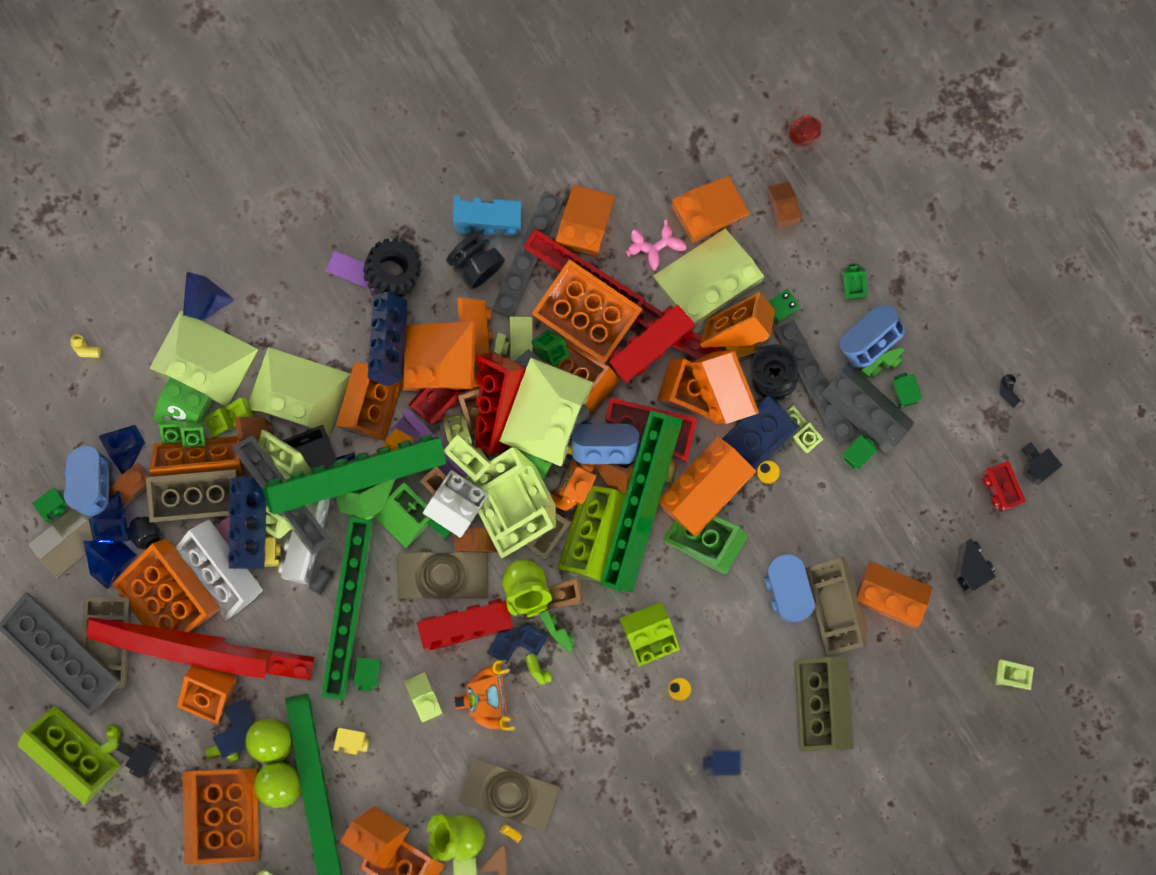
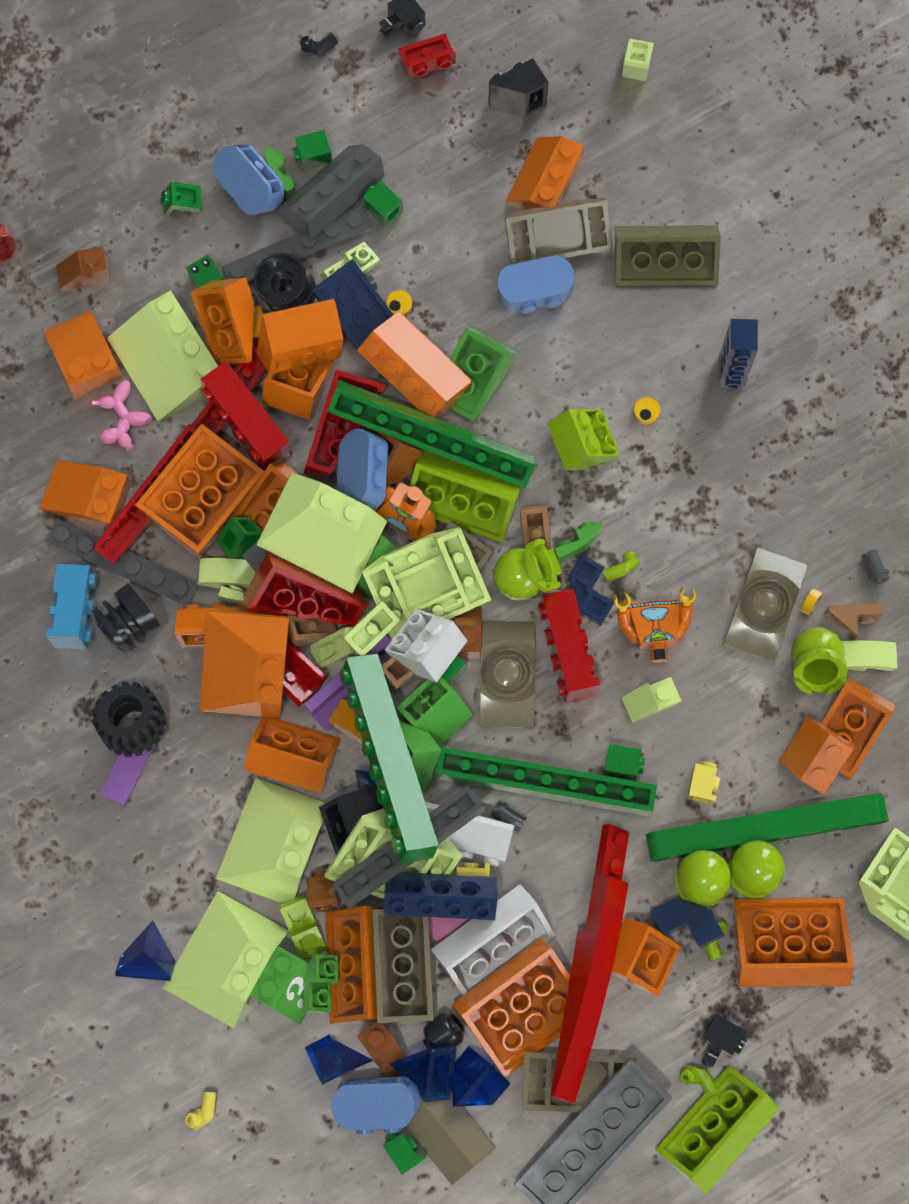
camera: 90 degrees left, 5 degrees down
dark blue brick [368,291,407,387] -> none

